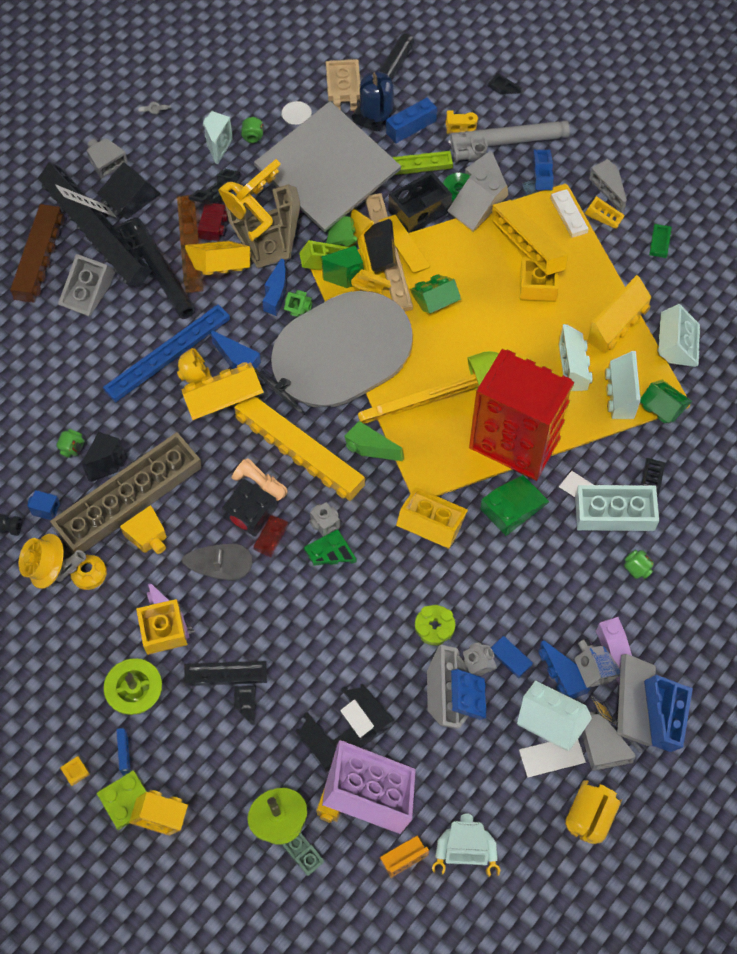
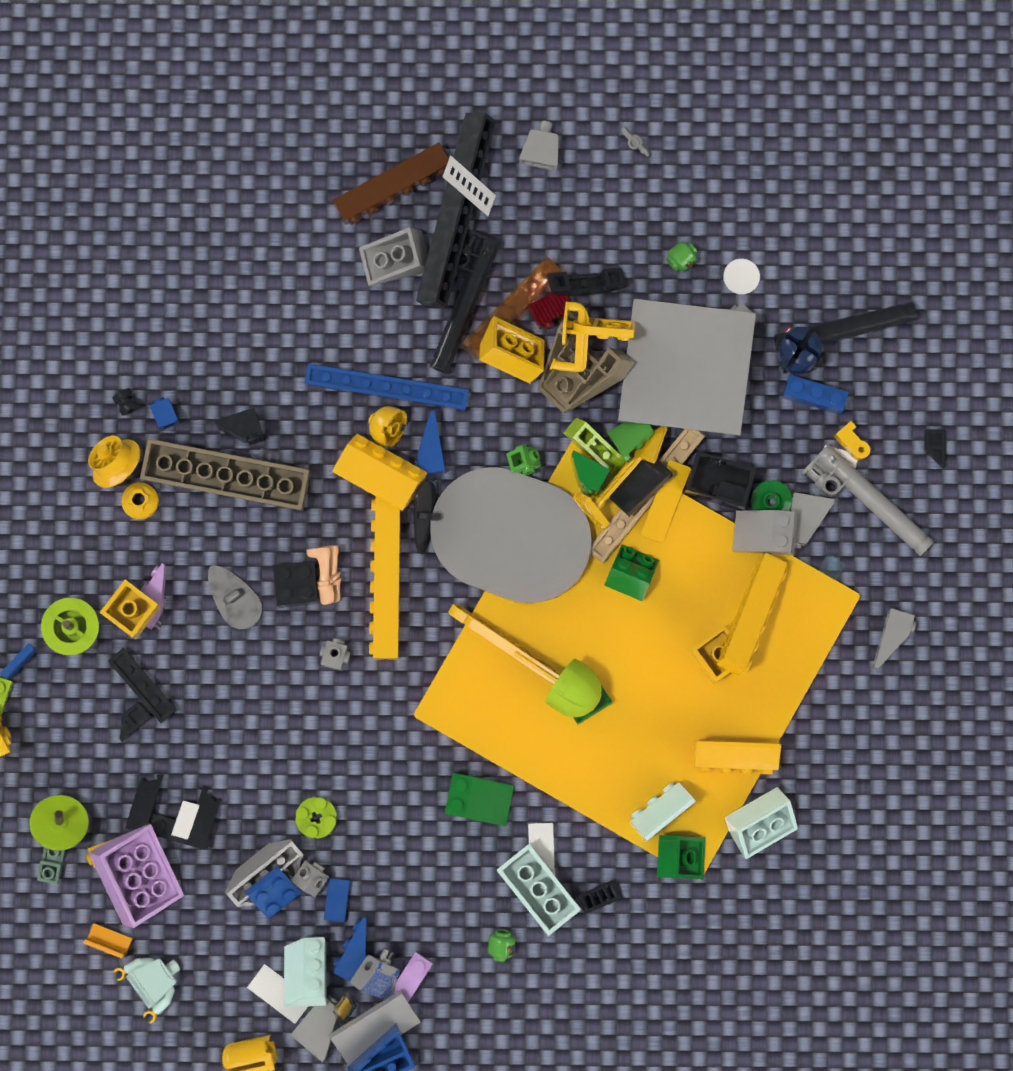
camera: 50 degrees right, 20 degrees up
light grey pin [55,550,86,582] -> none
bright green head [56,429,85,458] -> none
black slope [97,161,161,219] -> none
yellow torso [120,505,167,554] -> none
light aqua slope [203,111,233,164] -> none
clear red plate [253,515,289,557] -> none
blue slope [262,258,286,316] -> none
green wing [304,529,357,566] -> none
tan tile [326,60,360,111] -> none
bright green slope [344,421,404,461] -> none
lime plate [392,151,453,175] -> none
yellow slope [396,487,468,549] -> none
red container [469,349,574,481] -> none
blue slope [533,149,554,190] -> none
white plate [551,189,588,238] -> none
light aqua slope [559,324,592,391] -> none
yellow slope [584,196,625,229] -> none
green tile [649,224,672,258] -> none

